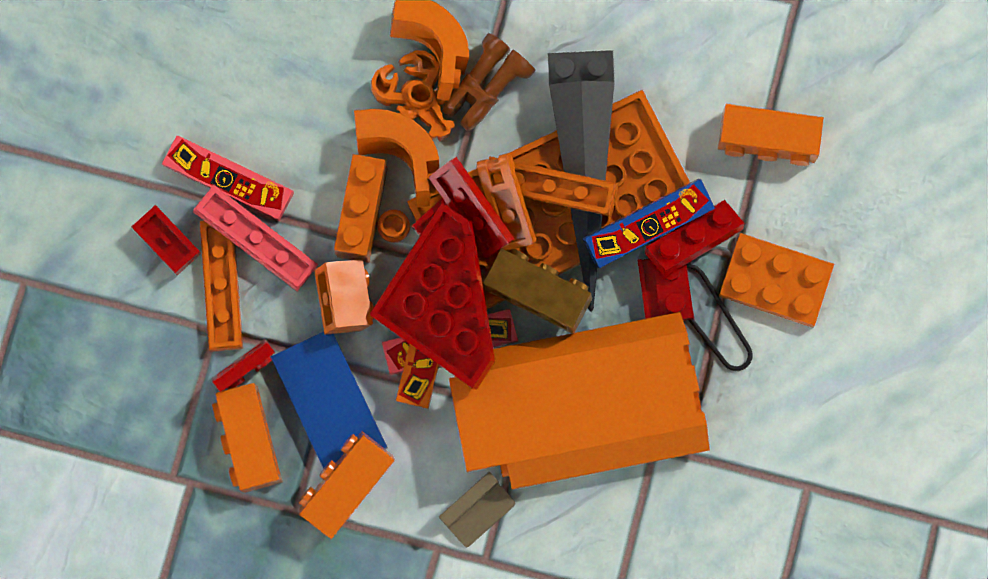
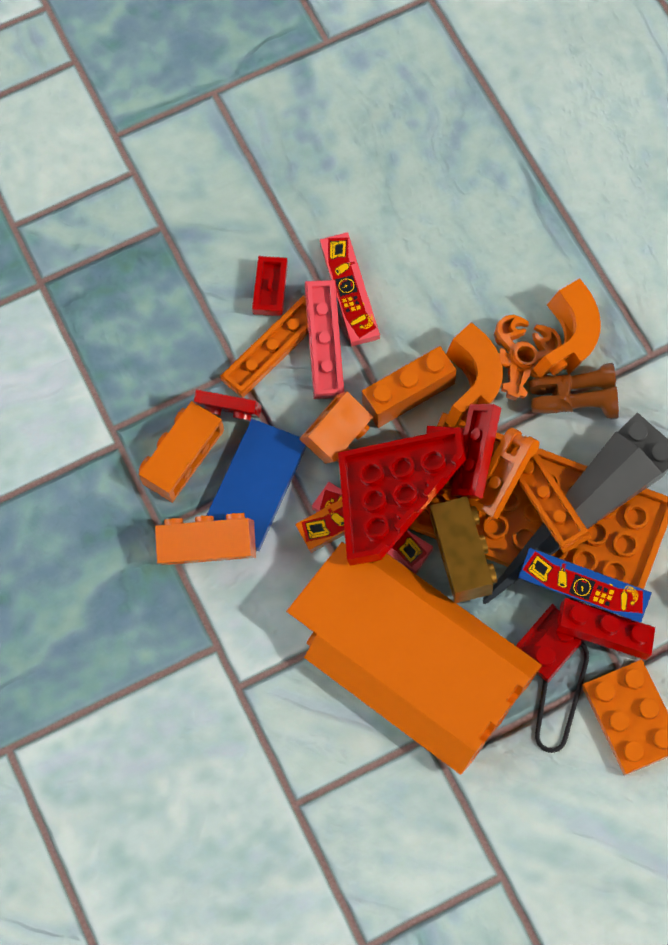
camera: 50 degrees right, 10 degrees down
orange plate [377,210,410,243] -> none
dark tan panel [439,471,515,548] -> none

